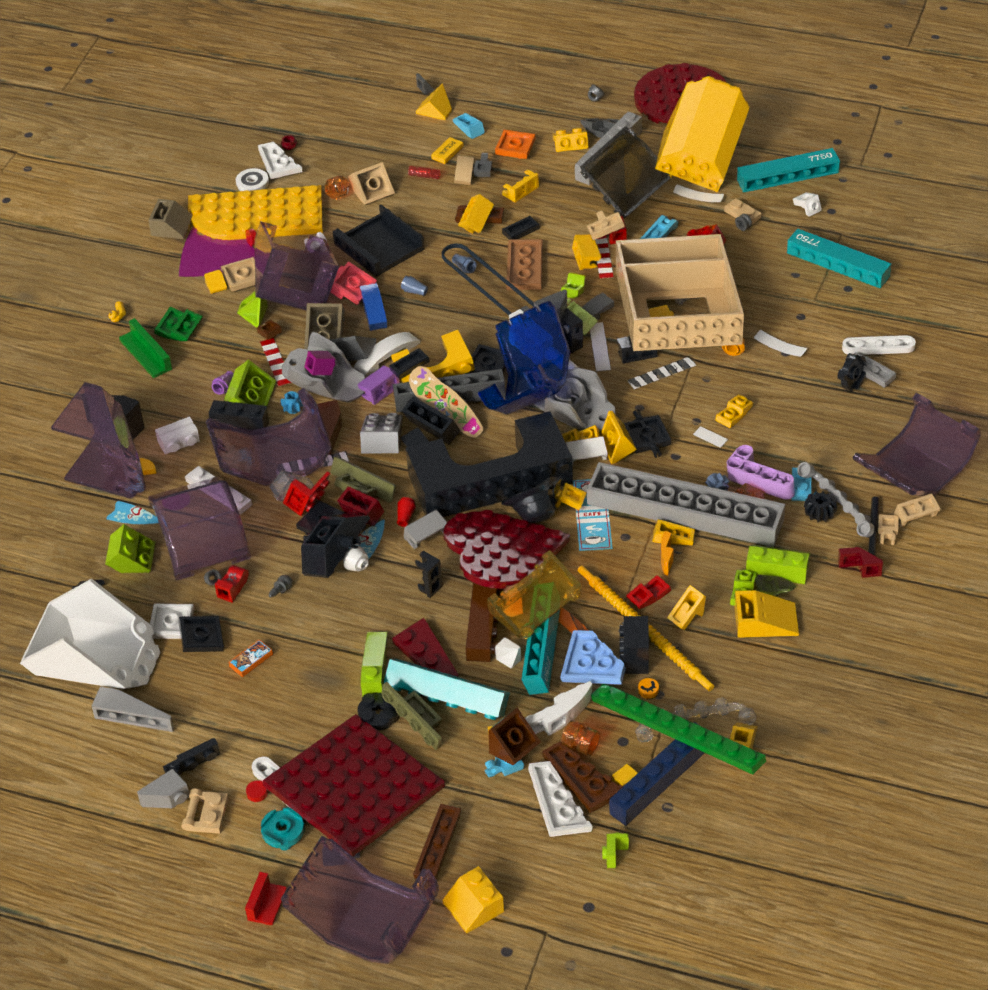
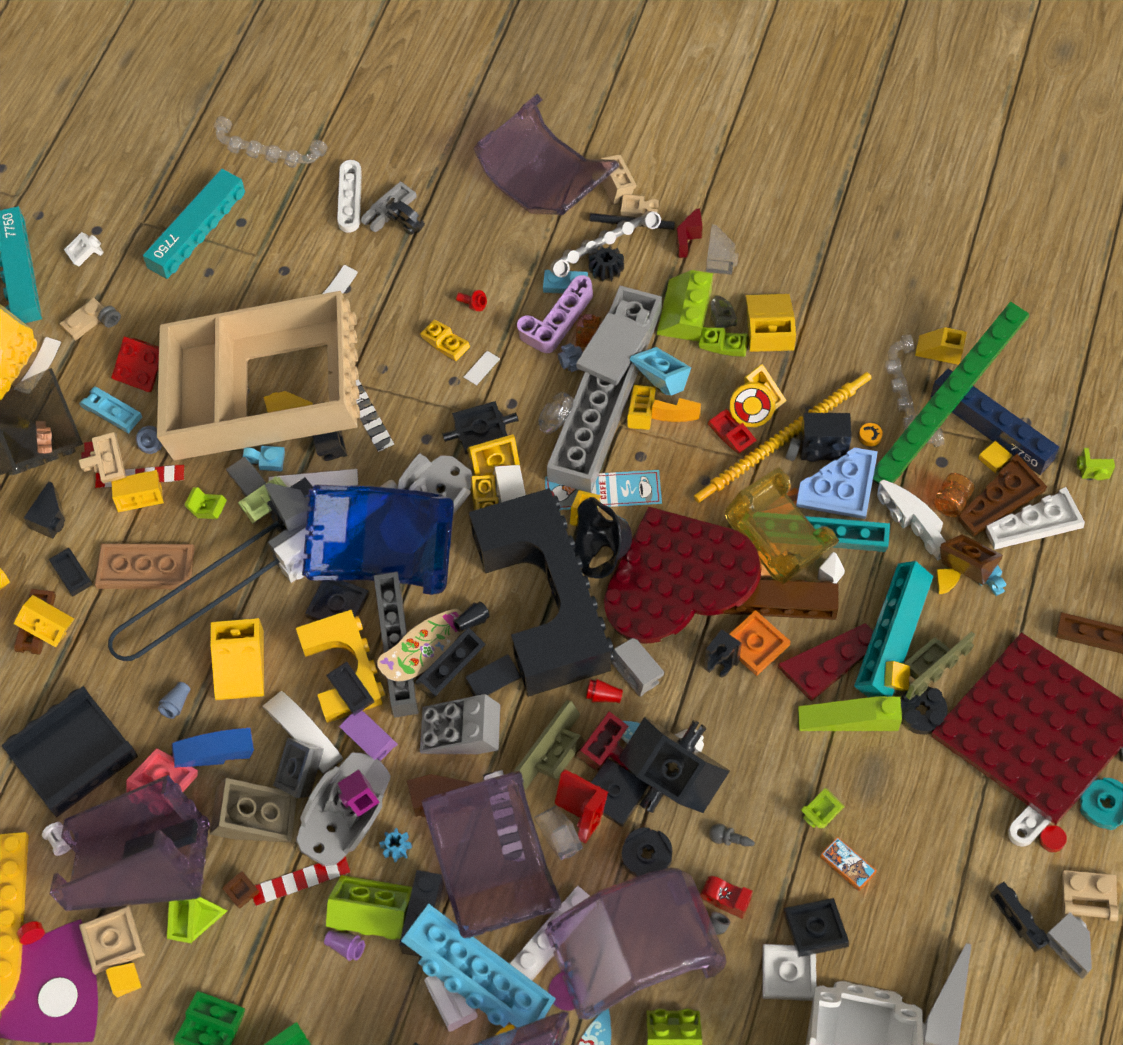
camera: 90 degrees left, 15 degrees up
sand blue cone [452,254,477,274] -> none
none -> black slope [24,481,66,539]
none -> nougat hinge [36,421,52,453]
none -> white sticker [38,978,77,1017]
none -> black tile [122,818,198,865]
none -> yellow slope [211,618,264,700]
none -> clear bar [214,116,328,168]
none -> medium azure plate [243,446,285,471]
none -> medium azure plate [401,904,556,1038]
none -> black cone [453,601,490,632]
none -> red plate [456,290,487,312]
none -> clear tile [538,392,574,434]
none -> light grey tile [576,300,650,386]
none -> black plate [622,827,673,881]
none -> medium azure slope [630,347,691,396]
none -> clear slope [706,224,739,275]
none -> tile [730,382,775,427]
none -> orange plate [730,610,791,676]
none -> lime bracket [801,788,845,828]
none -> yellow tile [884,661,910,691]

